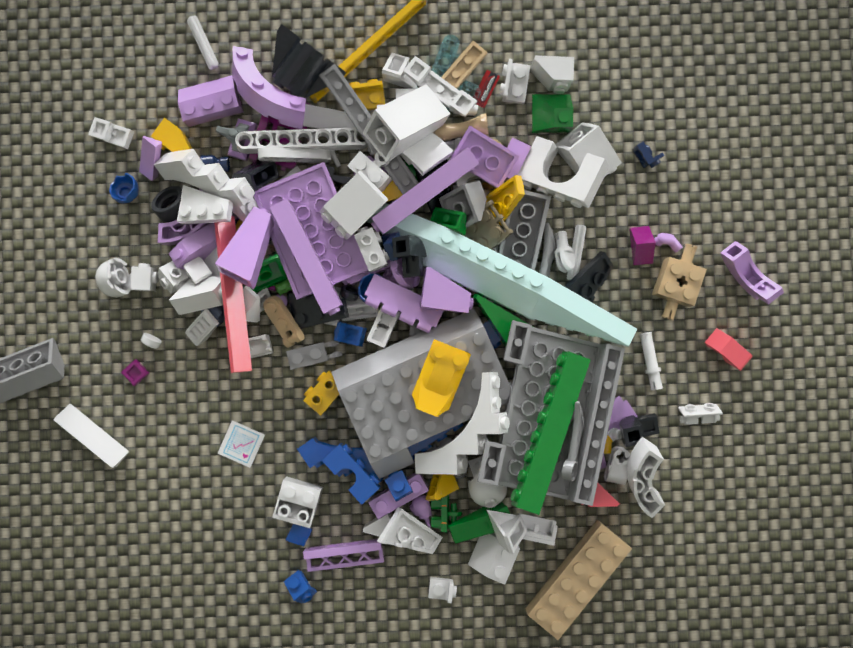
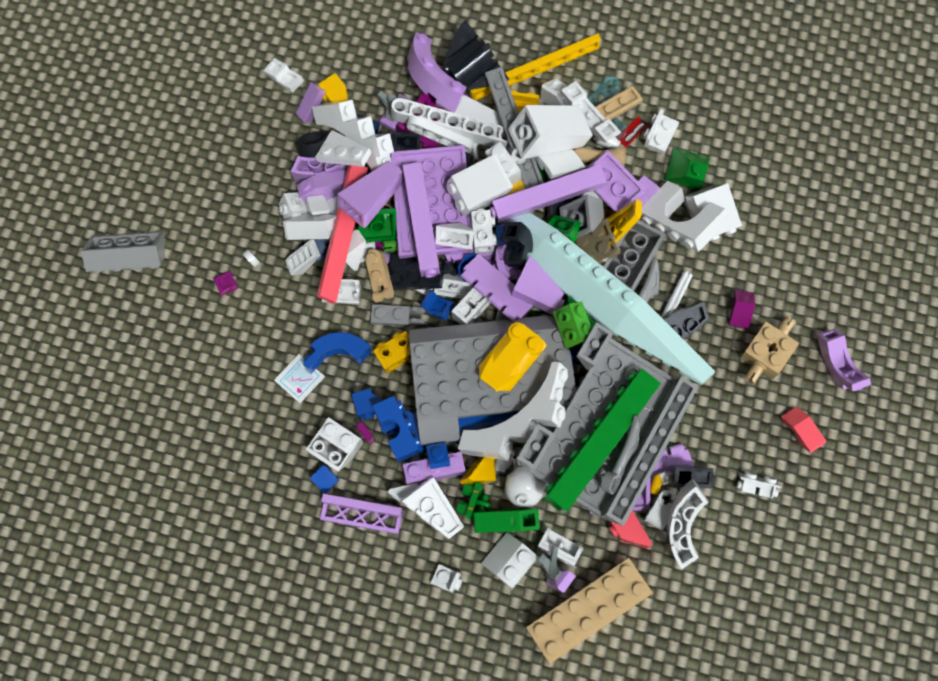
camera: 20 degrees right, 15 degrees down
white slope [54,404,129,468] -> none
white cylinder [95,258,131,298] -> none
blue hair [109,173,139,204] -> none
white brick [130,263,159,292] -> none
lavender slope [178,75,243,127] -> none
white axle [187,16,219,70] -> none
blue bracket [284,570,317,603] -> none
lavender piece [410,495,432,528] -> none
white slope [487,510,527,554] -> none
white slope [530,55,574,94] -> none
white arm [554,231,575,273] -> none
dark blue bracket [632,141,665,169] -> none
white pin [639,332,663,390] -> none
lavender arm [654,233,683,253] -> none
none -> blue arch [303,332,372,374]
none -> magenta tile [357,422,376,445]
none -> white slope [435,222,474,250]
none -> piece [537,546,576,593]
none -> bright green brick [553,301,592,349]

